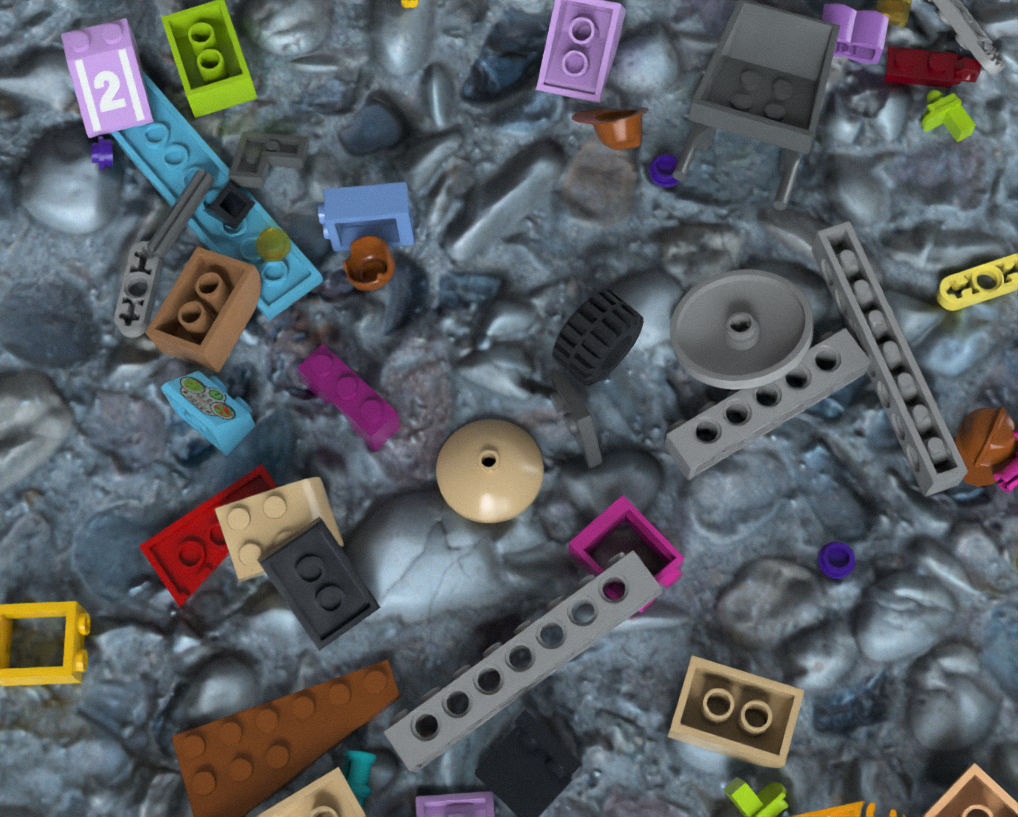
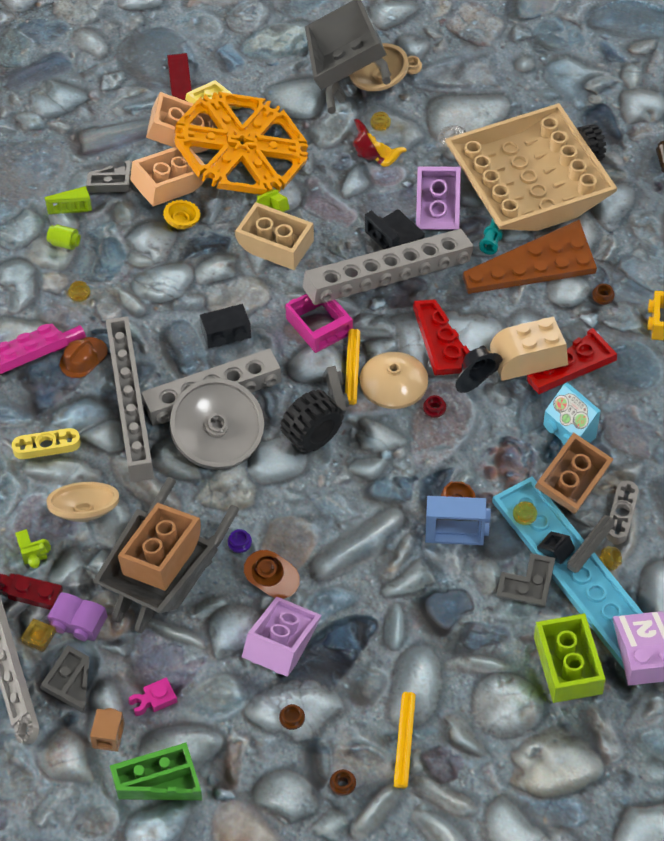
camera: 175 degrees left, 15 degrees down
dark purple plate [91,136,113,170] -> none
black tile [257,516,381,651] -> none
magenta arch [297,344,401,451] -> none
dark purple plate [818,542,856,579] -> none
none -> tan dish [46,482,119,522]
none -> medium nougat brick [118,503,201,591]
none -> yellow hat [163,200,201,230]
none -> black brick [199,304,251,349]
none -> yellow axle [345,329,360,405]
none -> red wing [413,299,470,376]
none -> dark red plate [423,395,446,418]
none -> black piece [455,345,503,393]
none -> reddish brown plate [592,283,615,305]
none -> clear yellow plate [600,546,622,571]

